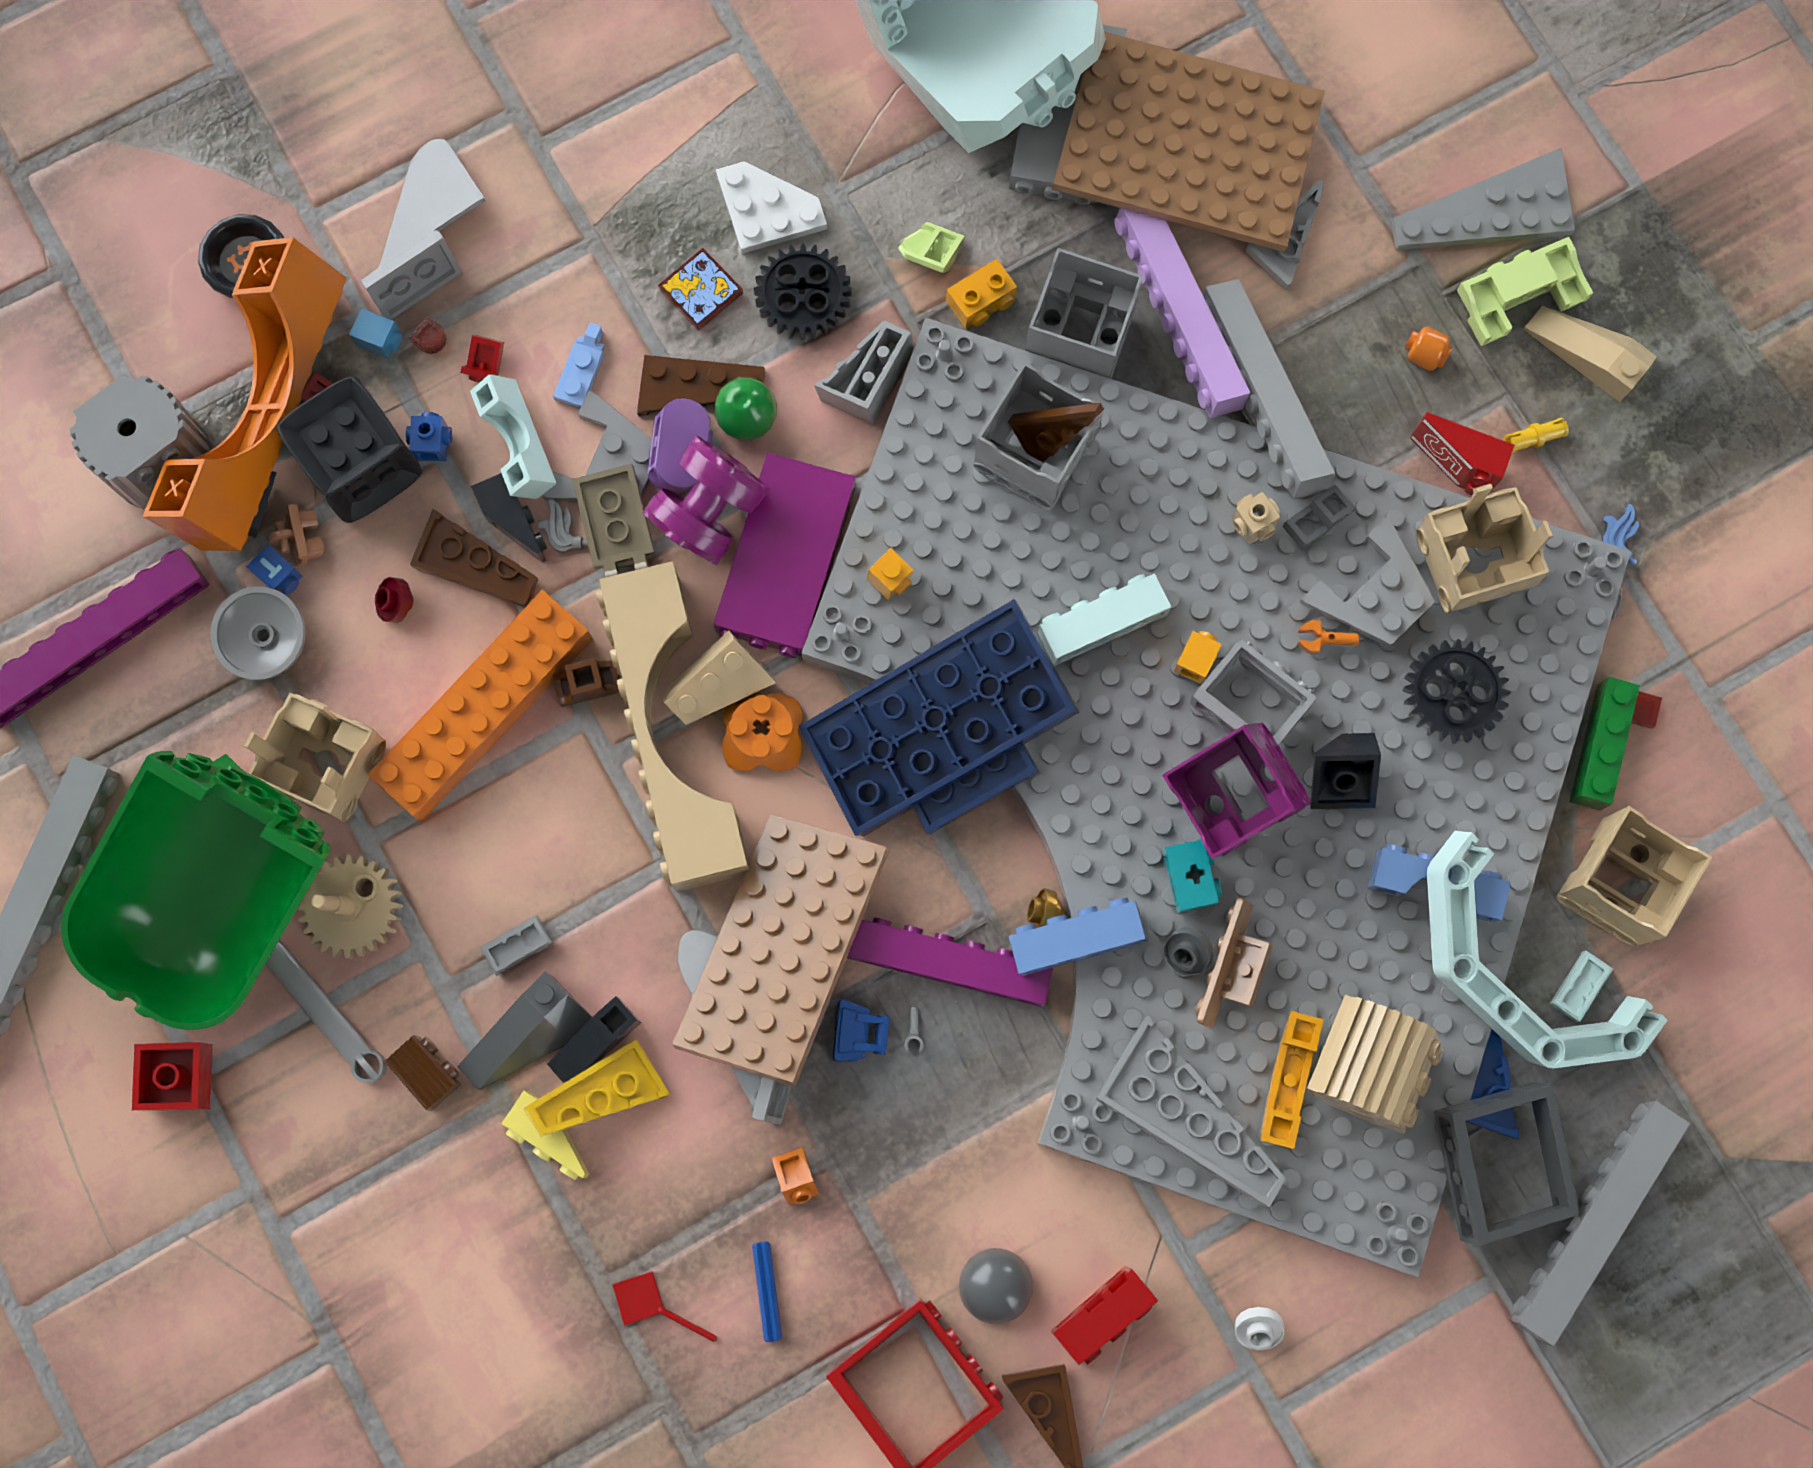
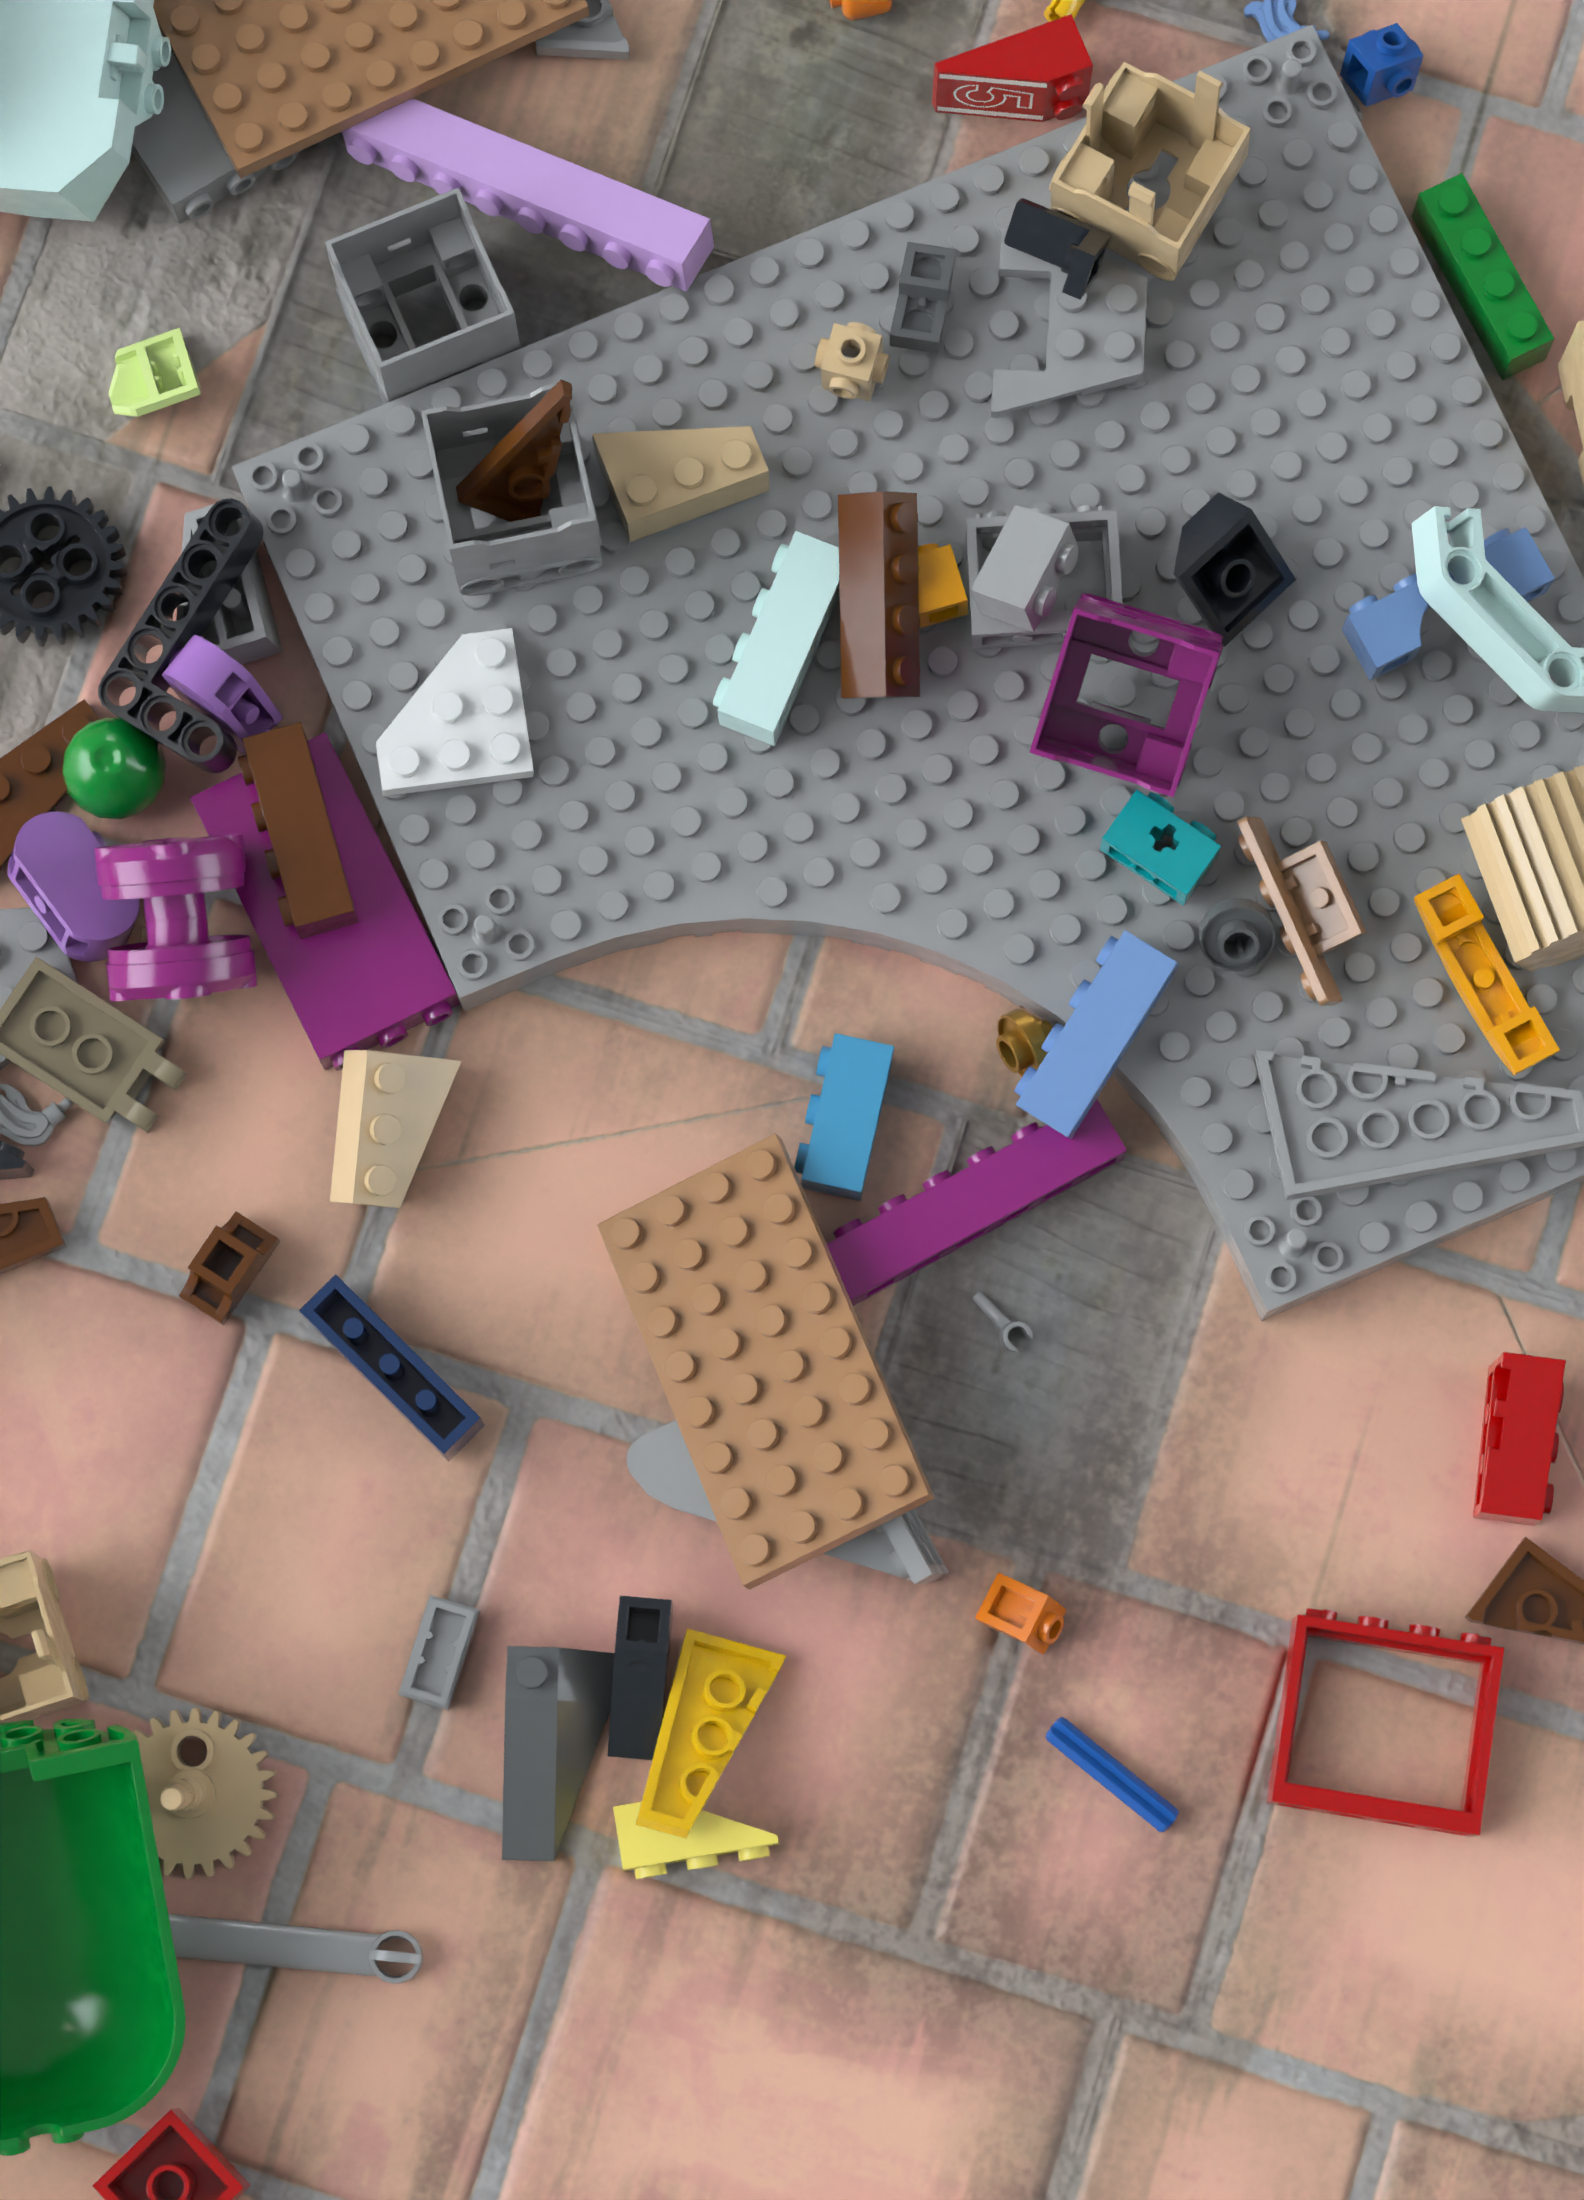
camera: 40 degrees left, 0 degrees up
orange brick [367,590,593,822] -> none
reddish brown brick [384,1035,461,1111] -> none
tan arch [596,561,750,892] -> none
red piece [612,1271,717,1342] -> none
orange brick [722,693,803,772] -> none
dark blue slope [799,599,1080,837] -> none
blue piece [832,999,890,1062] -> none
light orange brick [866,548,913,601] -> none
light orange brick [946,258,1017,329] -> none
dark grey piece [959,1248,1033,1324] -> none
light grey brick [1203,279,1335,499] -> none
orange bar [1297,620,1360,654] -> none
black gear [1402,639,1511,744] -> none
clear red tile [1631,691,1662,729] -> none
none -> black beam [98,498,263,773]
none -> medium lavender brick [162,635,283,755]
none -> reddish brown brick [238,722,359,939]
none -> dark blue brick [299,1274,485,1462]
none -> white plate [376,628,534,796]
none -> tan wedge [592,426,769,542]
none -> dark azure brick [794,1033,894,1201]
none -> reddish brown brick [838,491,920,698]
none -> light grey brick [971,505,1079,632]
none -> black bracket [1004,198,1111,300]
none -> blue brick [1340,23,1424,107]

